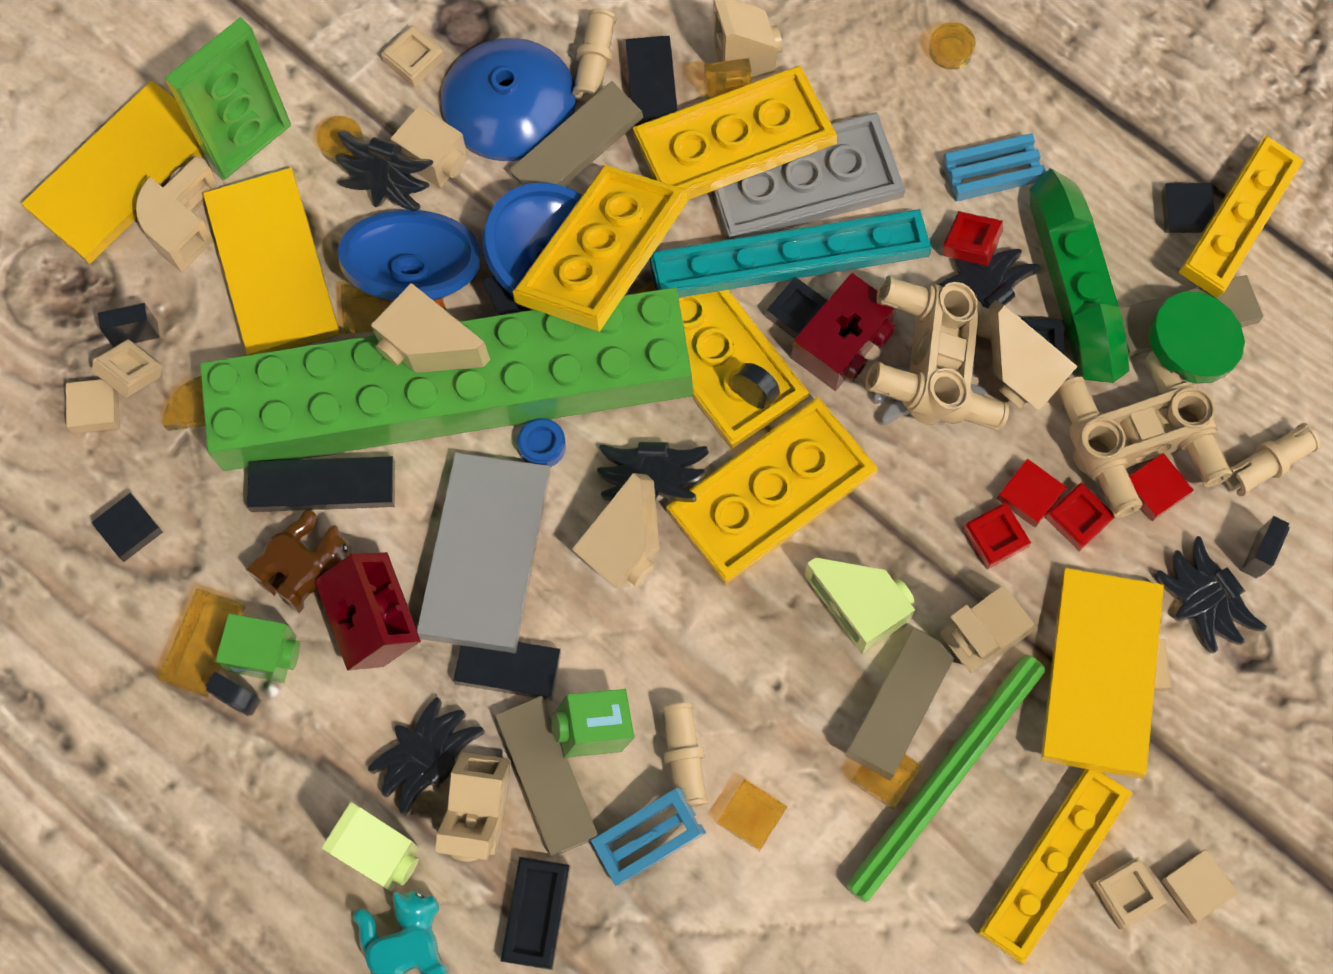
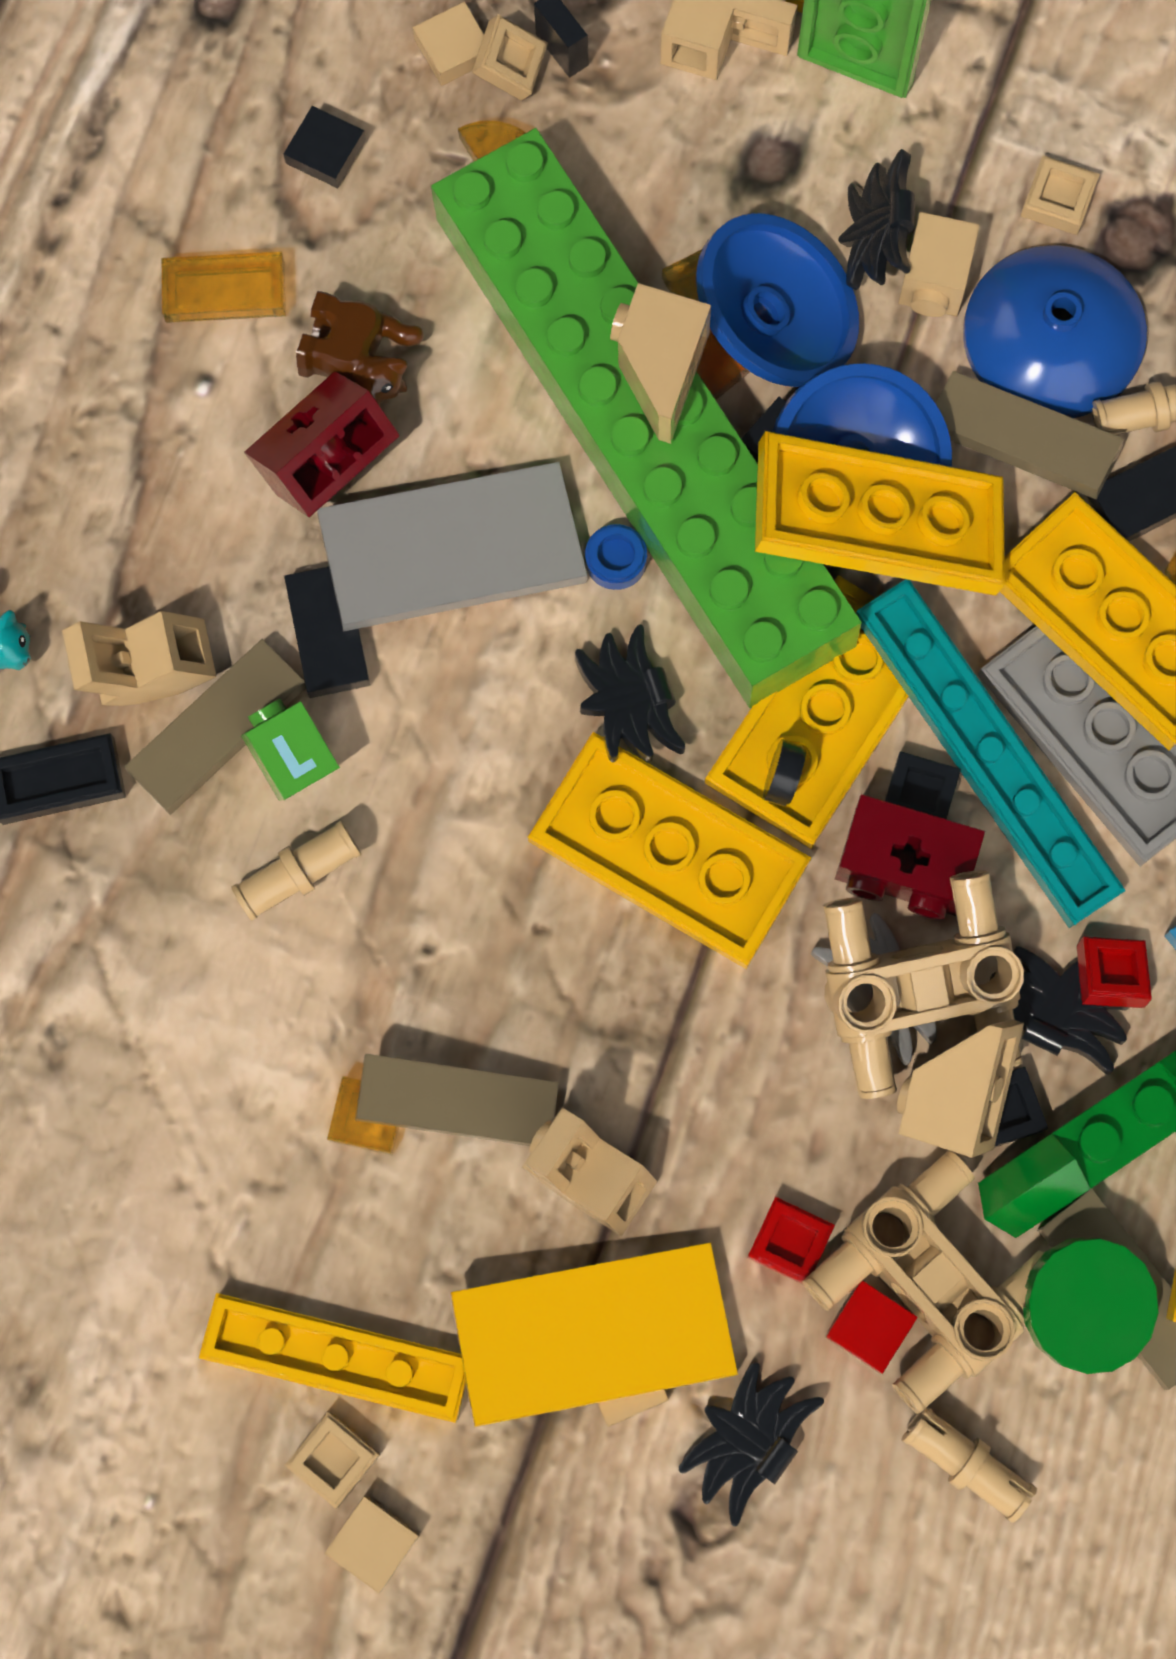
camera: 70 degrees right, 5 degrees up
yellow tile [203,167,341,355] -> none
black tile [205,671,261,717] -> none
bright green brick [215,613,300,683] -> none
black tile [247,456,395,512] -> none
clear yellow tile [317,116,364,164] -> none
yellowish green slope [321,802,419,892] -> none
black piece [368,697,485,816] -> none
tan slope [572,473,659,588] -> none
dark azure tile [591,788,706,886] -> none
clear yellow tile [717,779,787,852] -> none
yellowish green slope [804,557,915,654] -> none
bright green axle [846,654,1045,902] -> none
red tile [962,502,1032,570] -> none
red tile [997,458,1067,528] -> none
black tile [1241,516,1290,579] -> none

